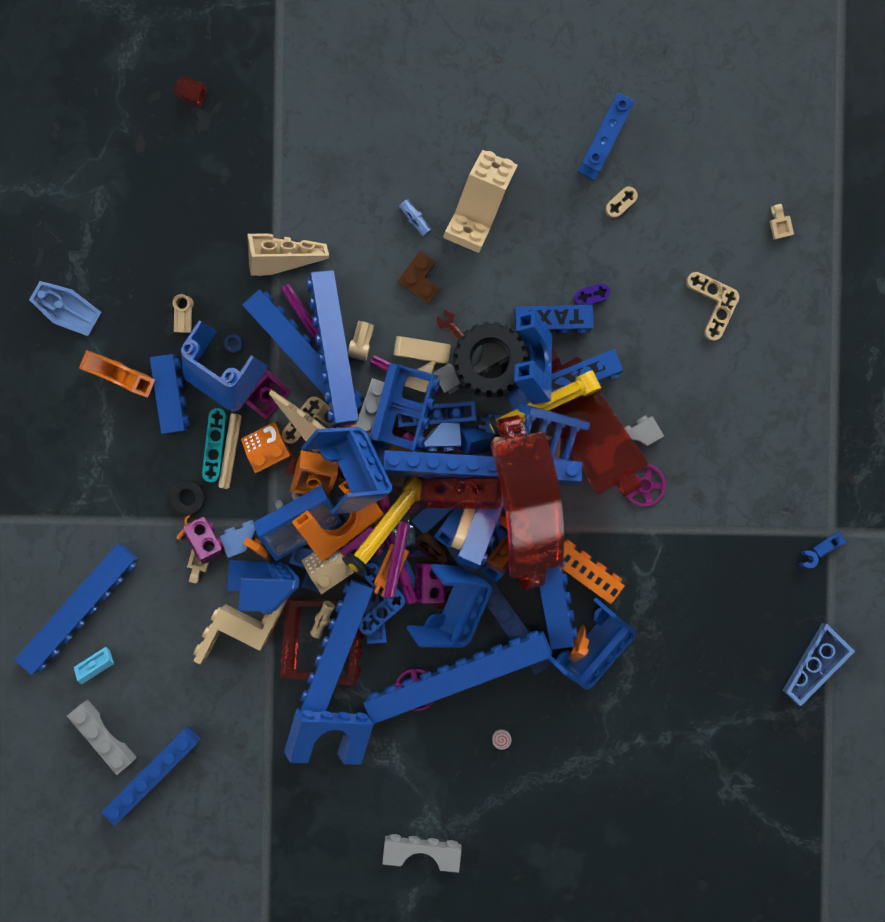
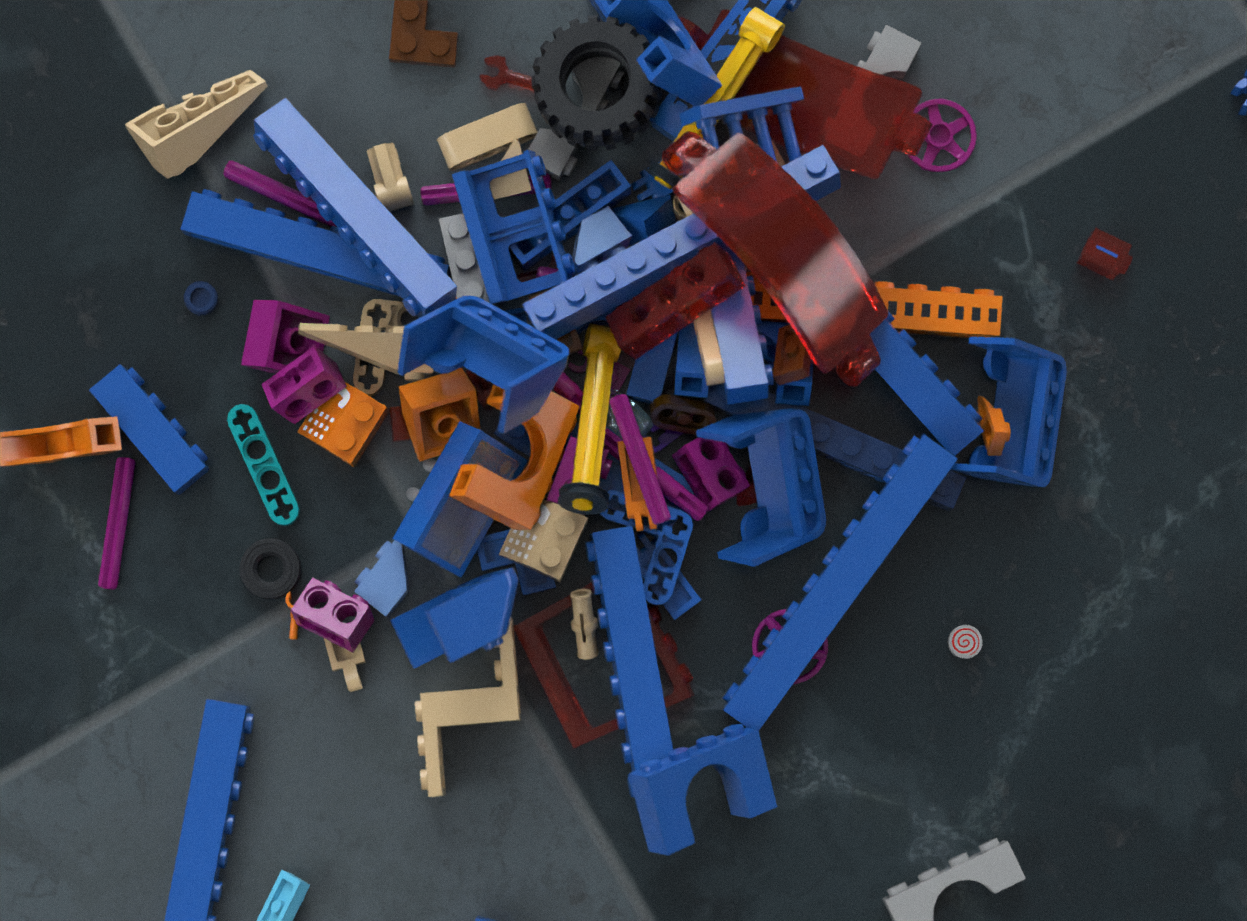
camera: 25 degrees left, 5 degrees down
tan piece [173,294,194,333] -> none
blue windscreen [181,320,268,412] -> none
tan axle [219,414,242,489] -> none
orange plate [243,538,270,561] -> none
none -> magenta axle [98,457,136,590]
none -> magenta brick [262,346,347,424]
none -> clear red brick [1077,228,1133,280]

